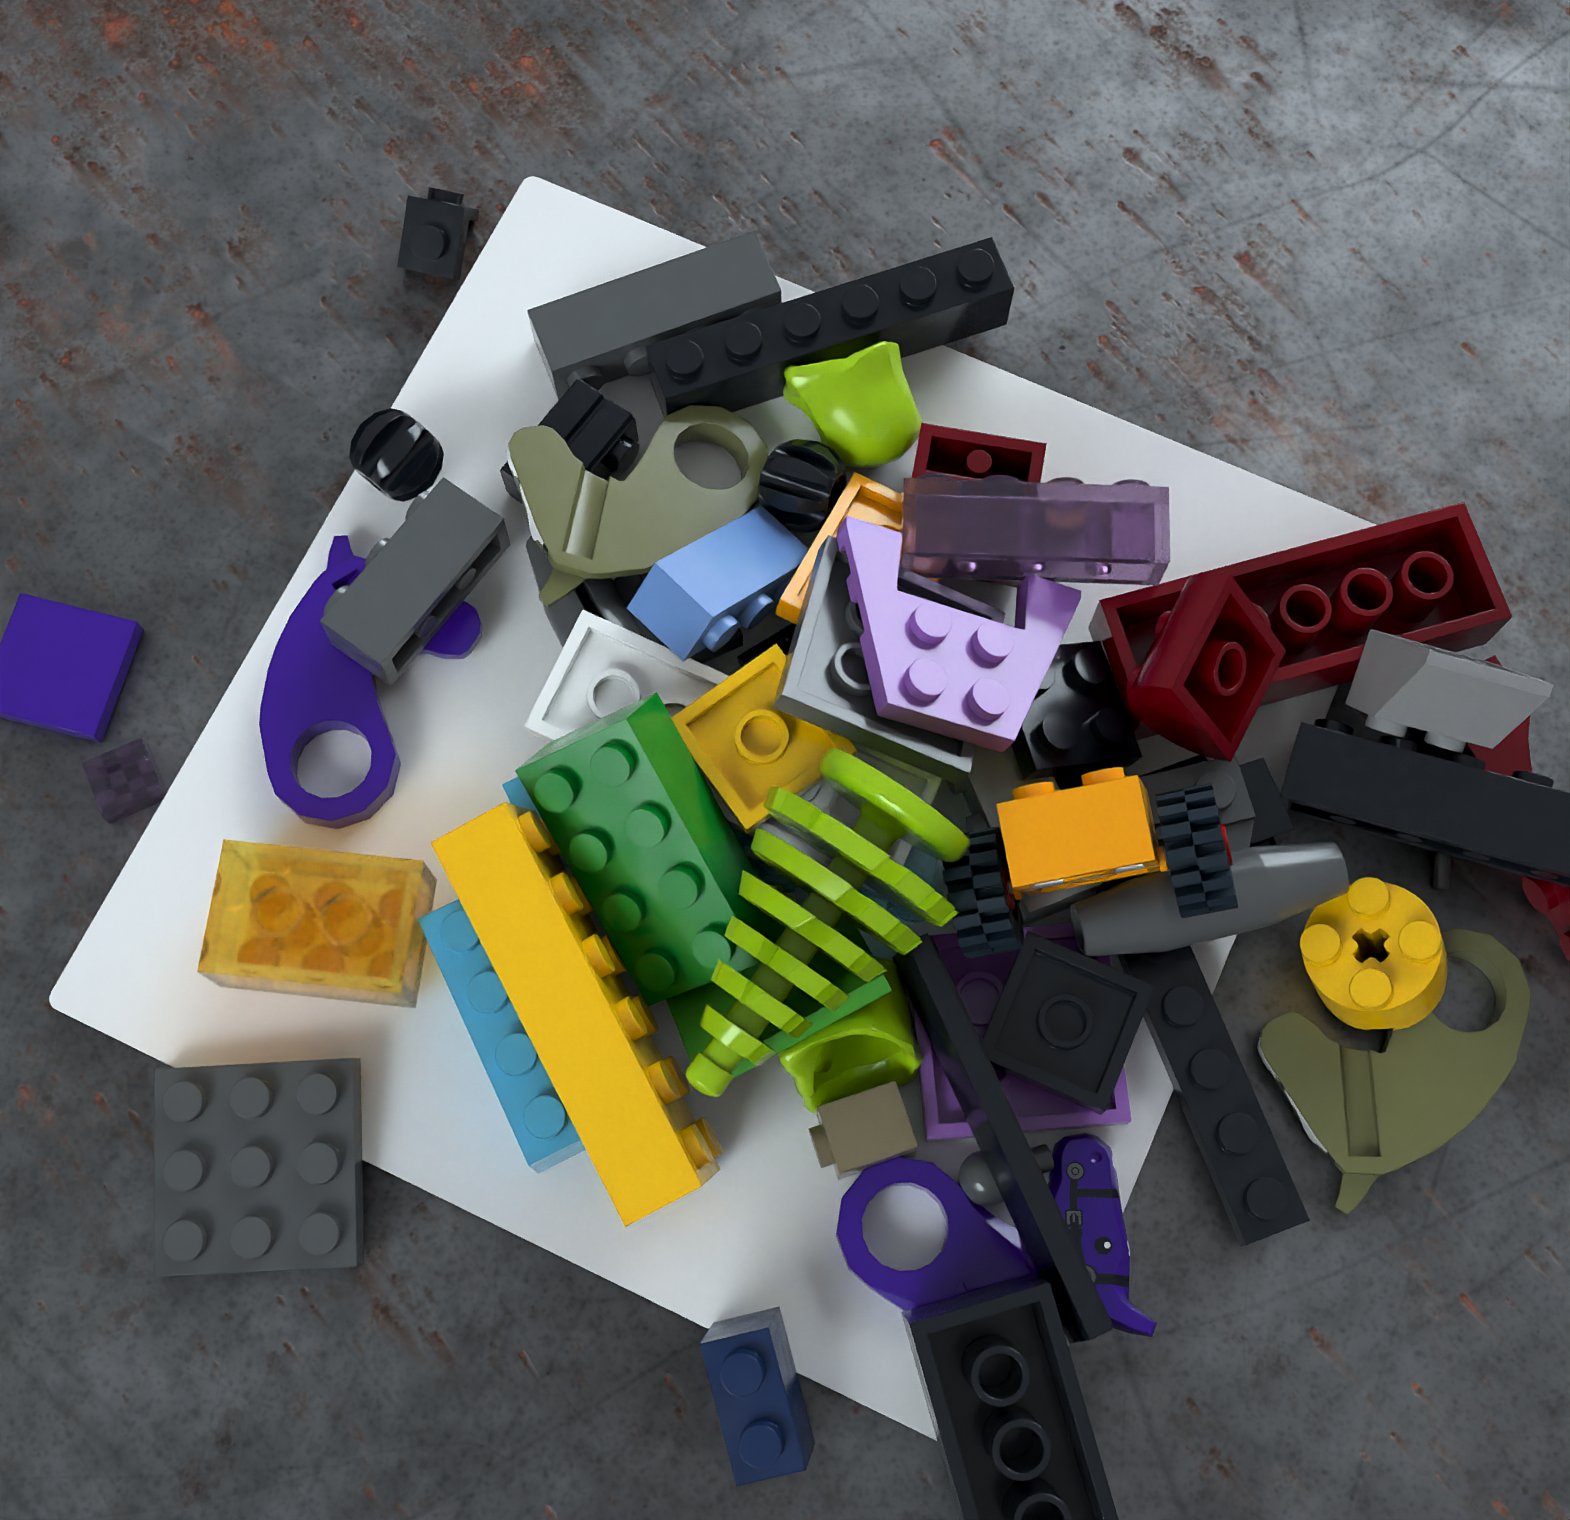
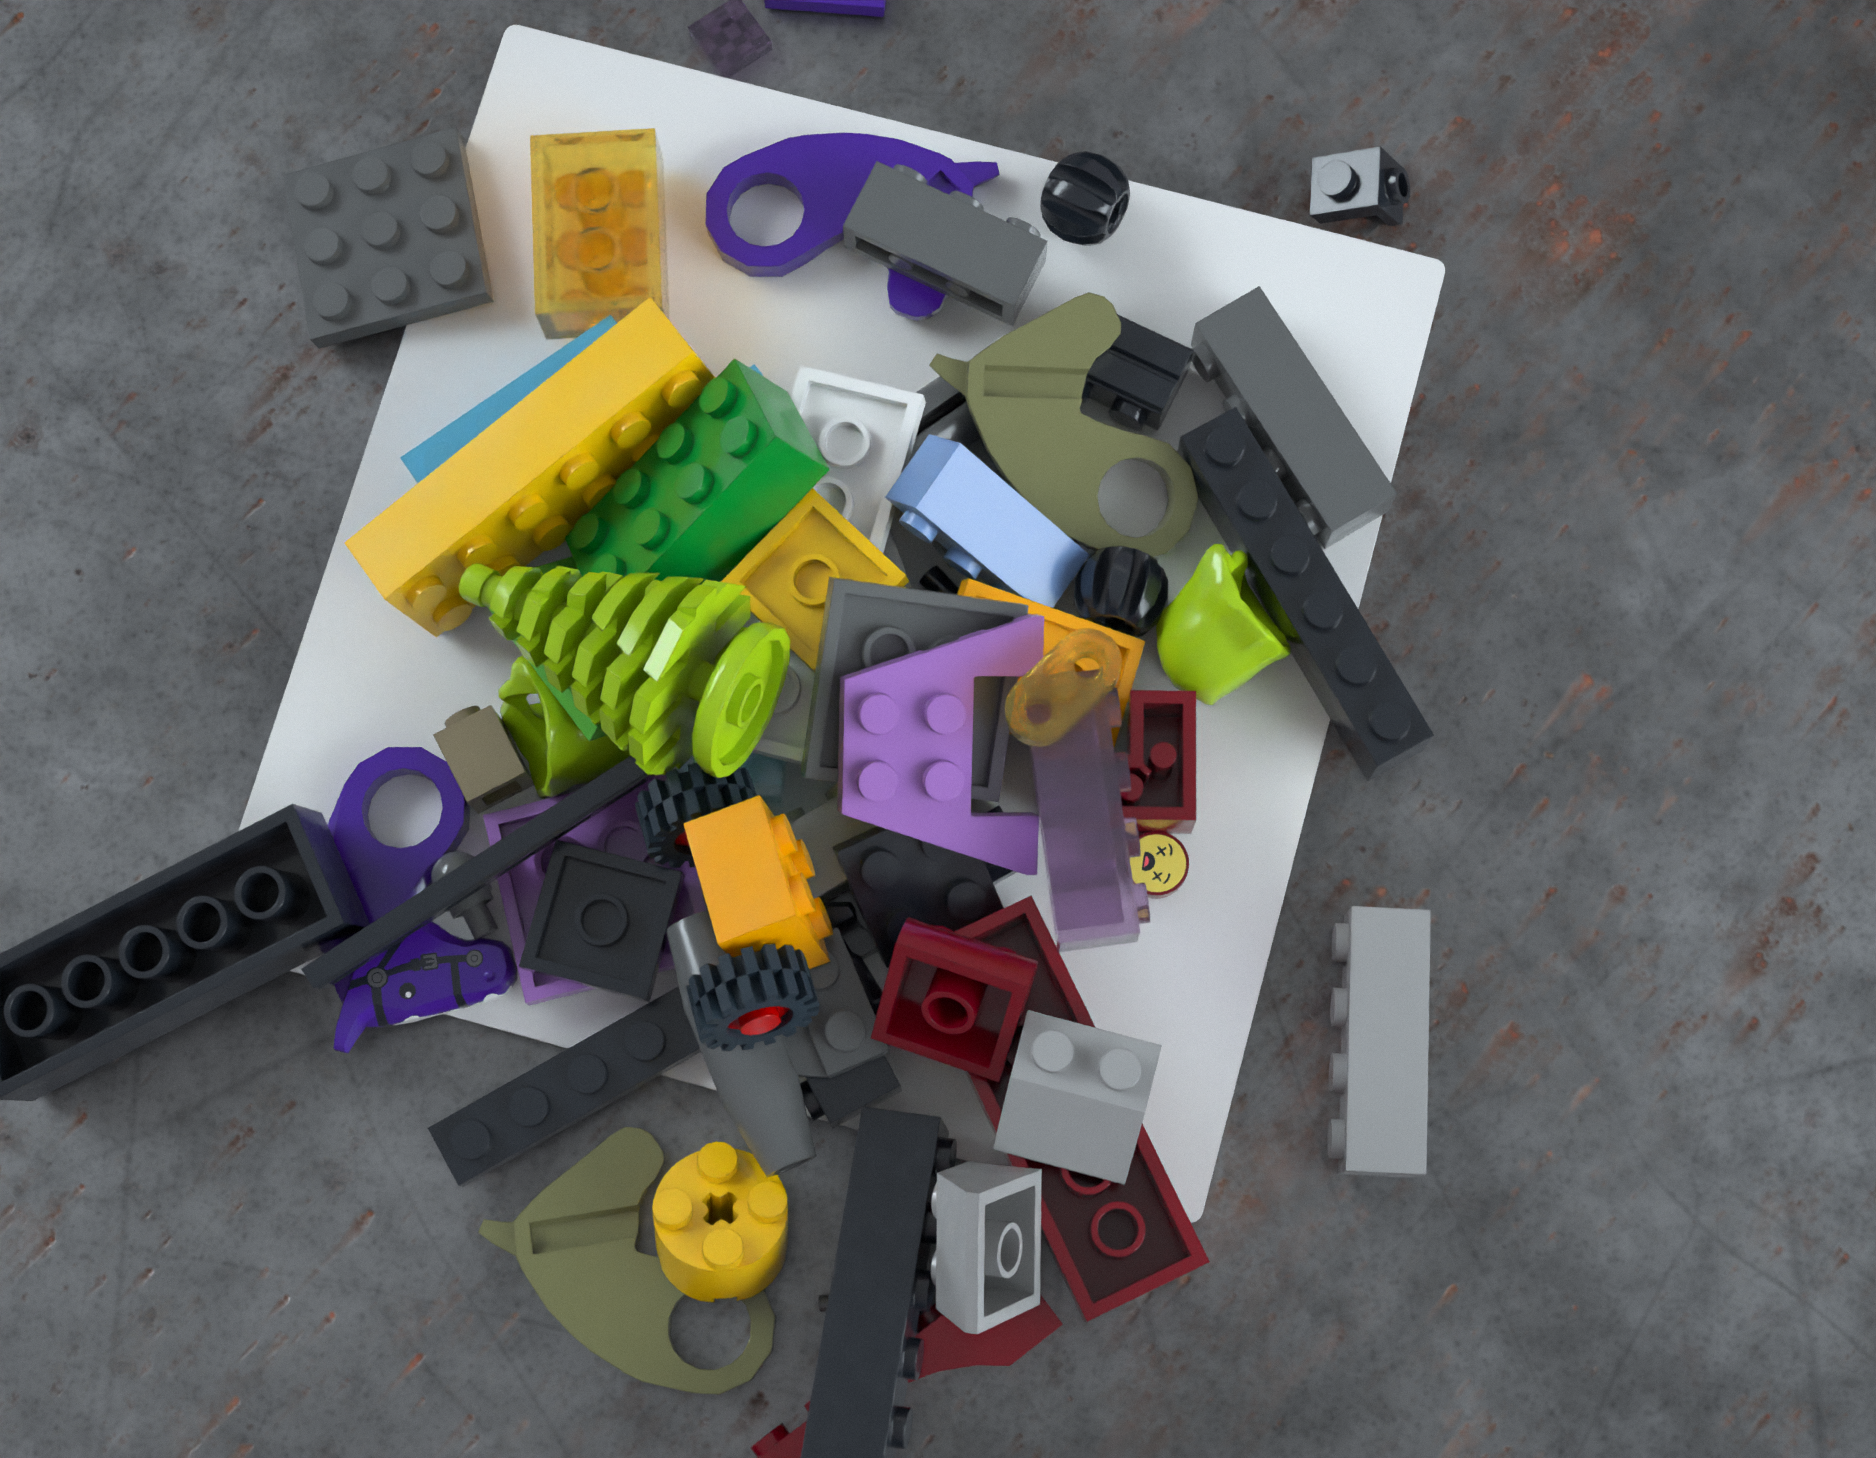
camera: 85 degrees right, 5 degrees up
dark blue brick [700,1307,815,1487] -> none
none -> light grey slope [993,1010,1162,1185]
none -> clear yellow plate [1005,628,1122,747]
none -> light grey brick [1327,906,1431,1178]

